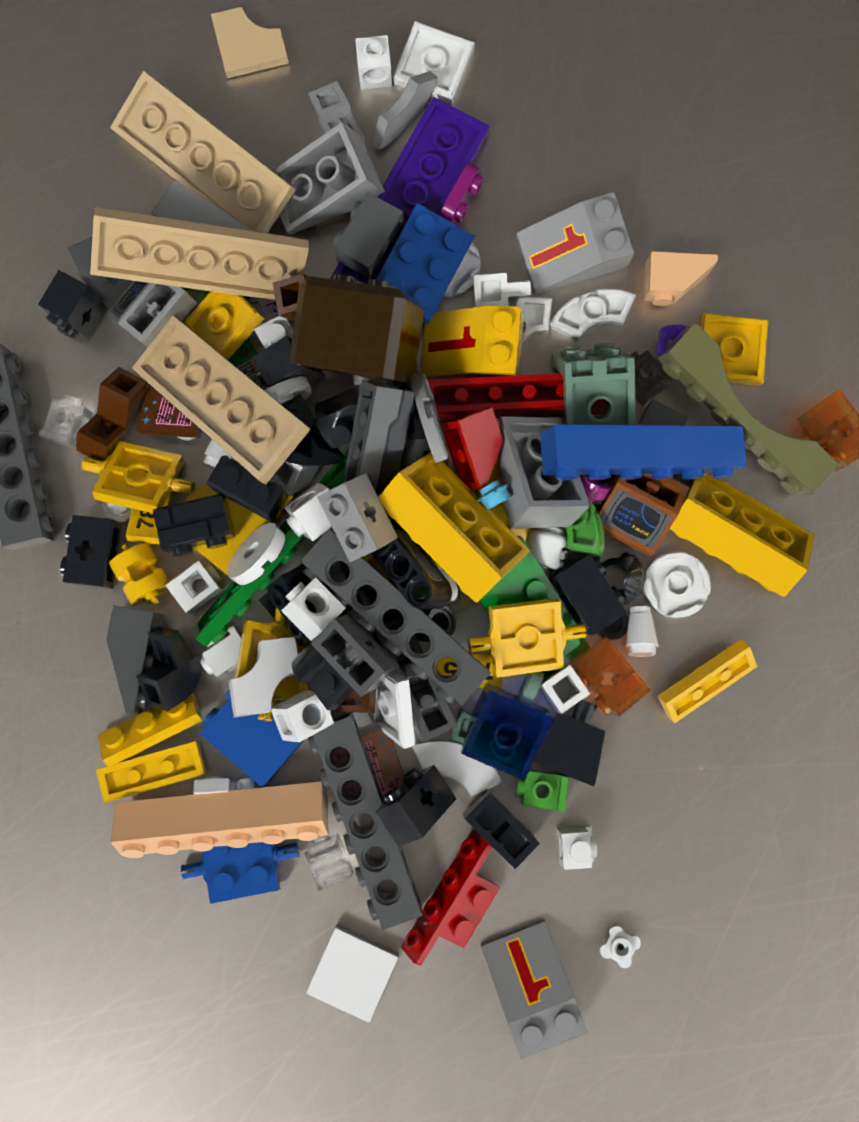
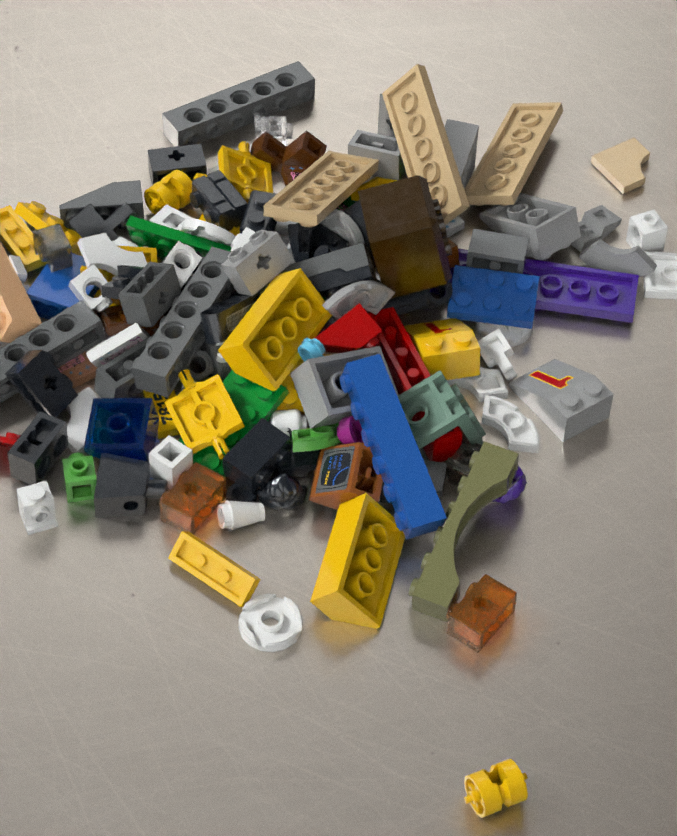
camera: 70 degrees right, 35 degrees down
black brick [38,270,108,341] -> none
magenta plate [440,162,484,224] -> none
sand green tile [518,672,544,705] -> none
white tile [643,551,711,618] -> none
light nougat slope [644,251,718,306] -> none
yellow tile [699,313,768,386] -> none
none -> clear smoke brick [32,224,73,272]
none -> white tile [239,594,303,652]

